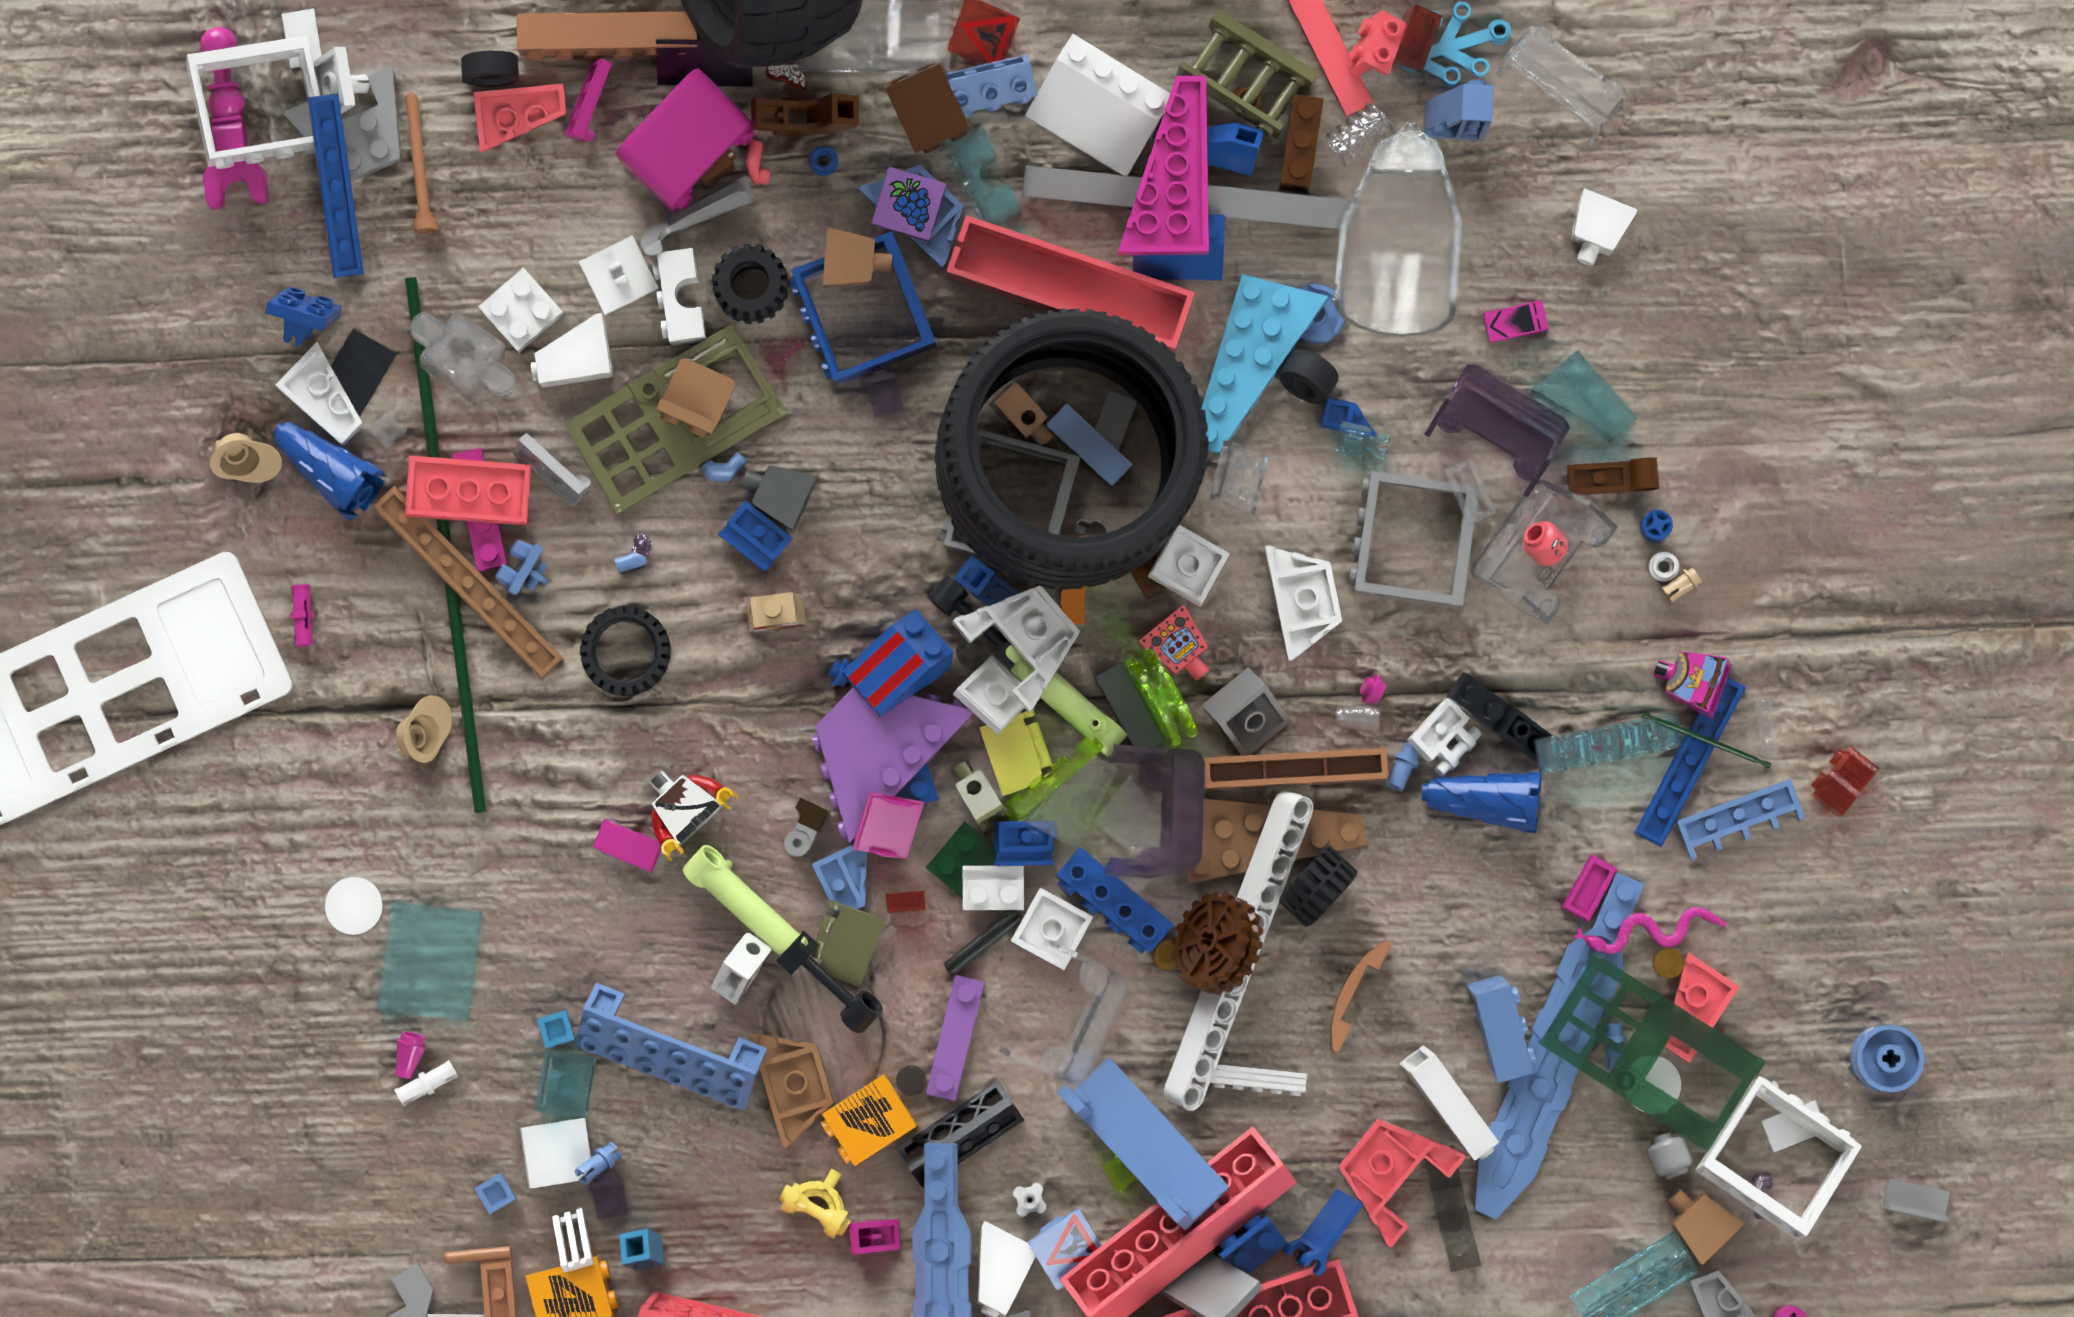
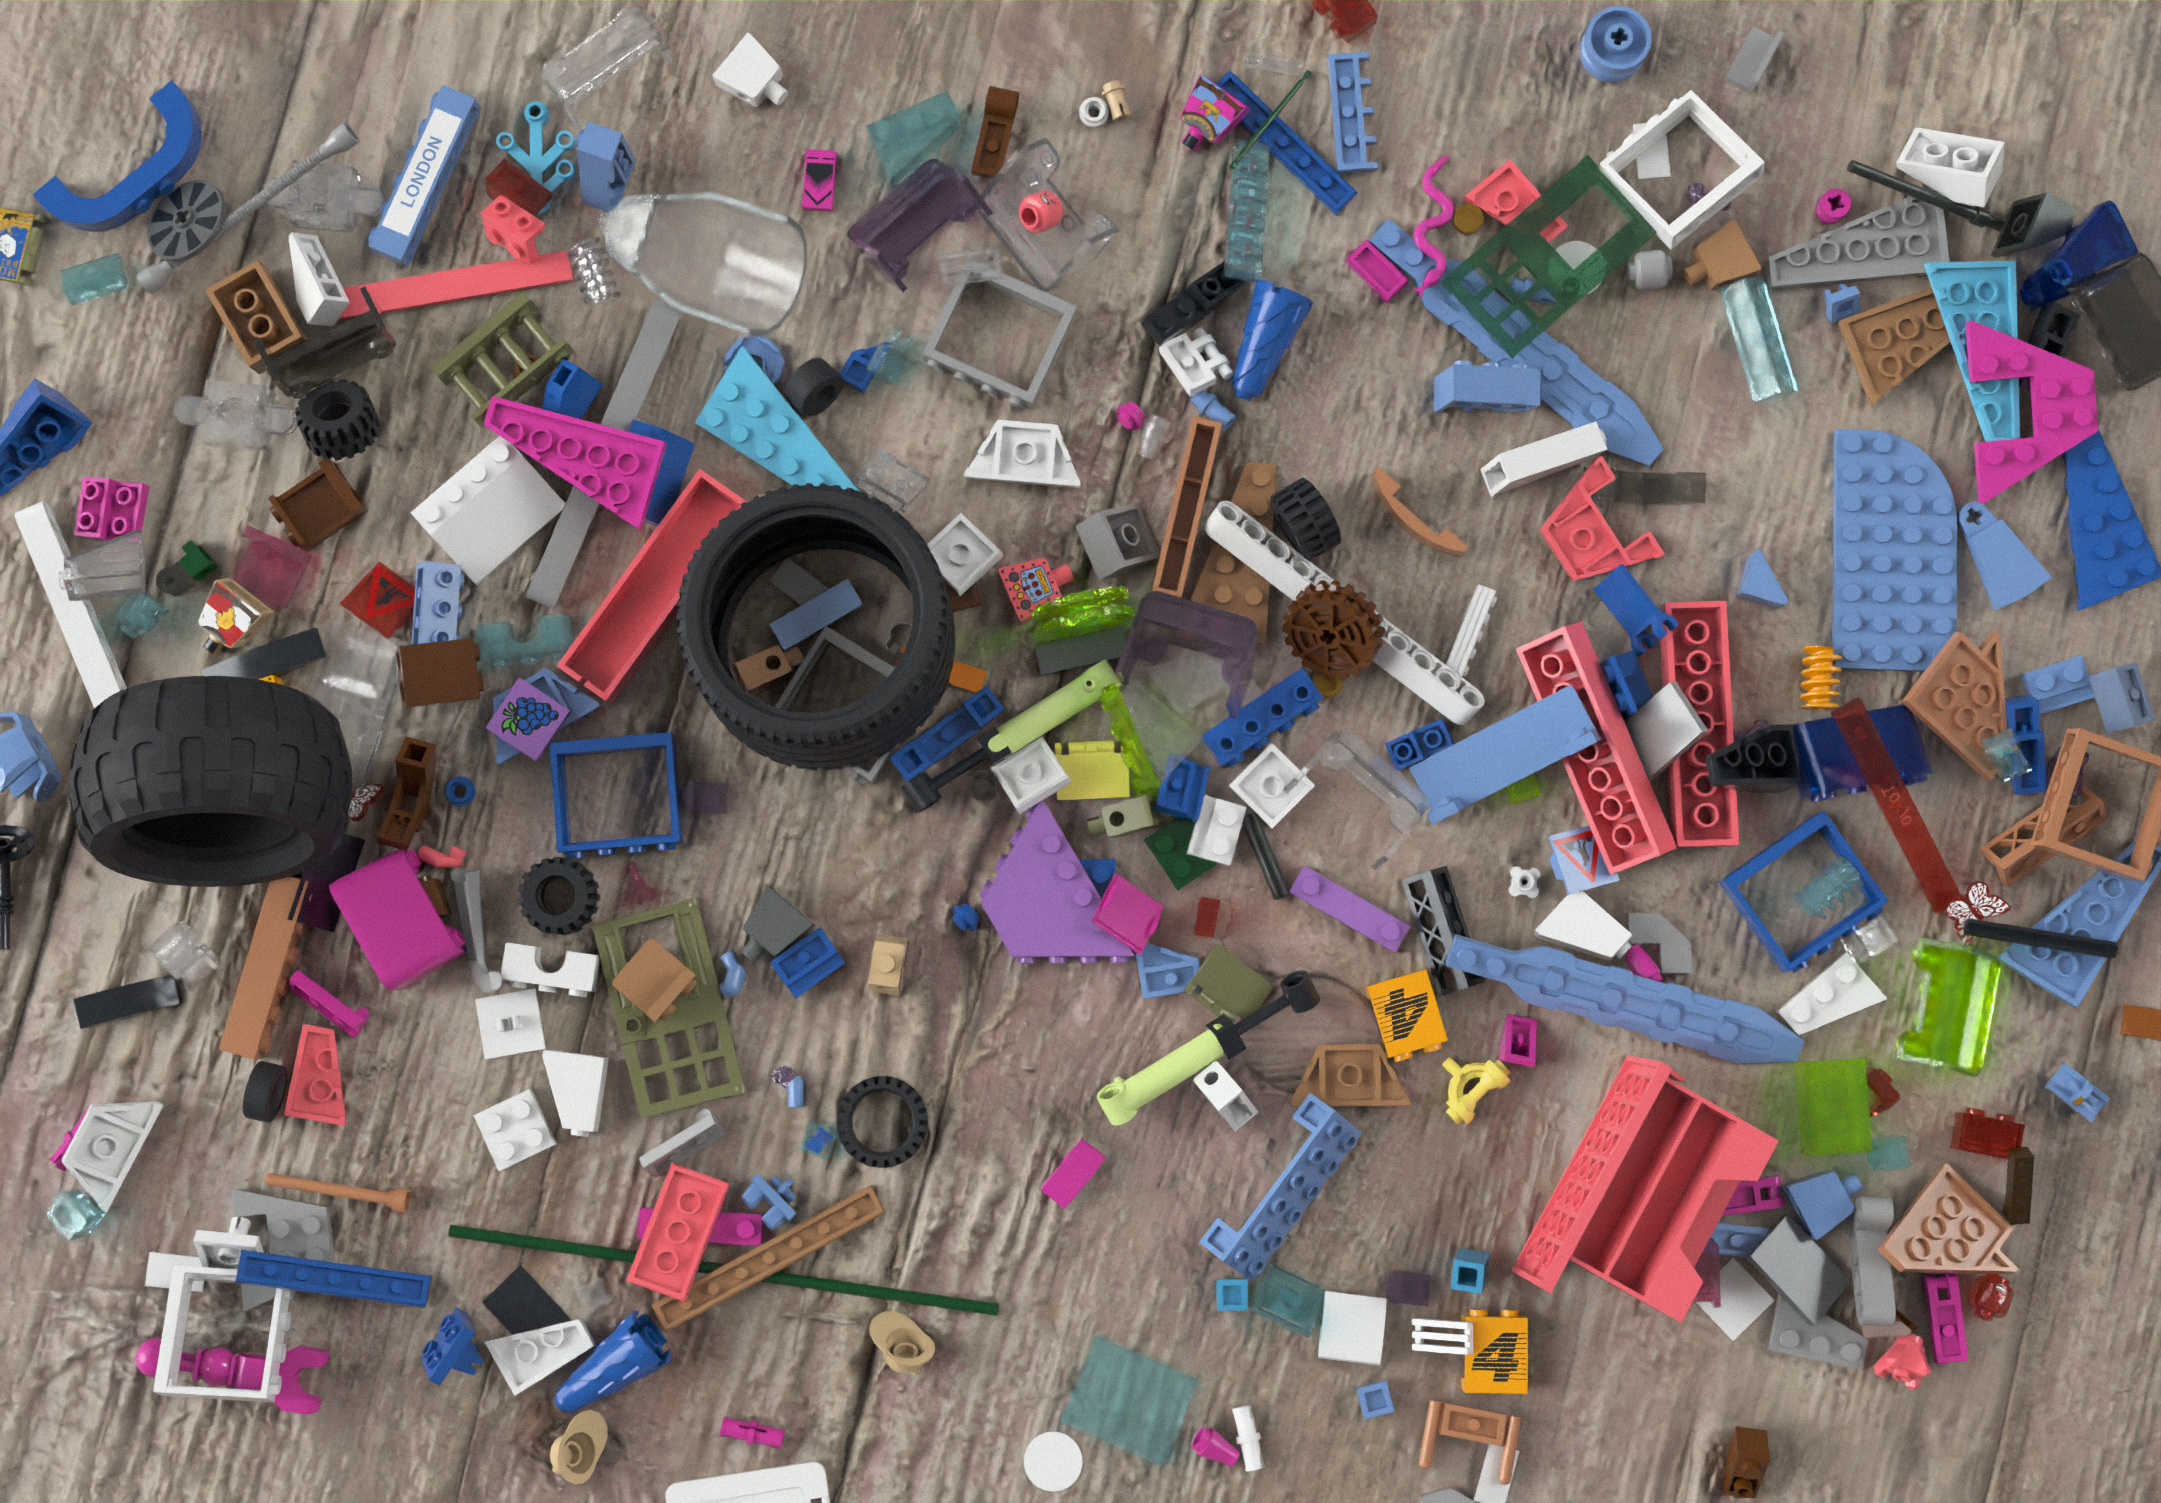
camera: 75 degrees left, 0 degrees up
clear brick [411,310,515,402] -> none
medium blue pin [575,1142,622,1185] -> none
torso [649,771,739,862] -> none
leg [784,797,829,857] -> none
medium nougat torso [823,227,892,288] -> none
blue slope [842,609,954,717] -> none
clear smoke plate [896,1065,926,1096] -> none
white wing [952,586,1080,712] -> none
reddish brown brick [1279,94,1324,194] -> none
blue wheel [1640,510,1673,542] -> none
none -> clear light blue tile [799,1120,838,1159]
none -> blue slope [1384,718,1455,771]

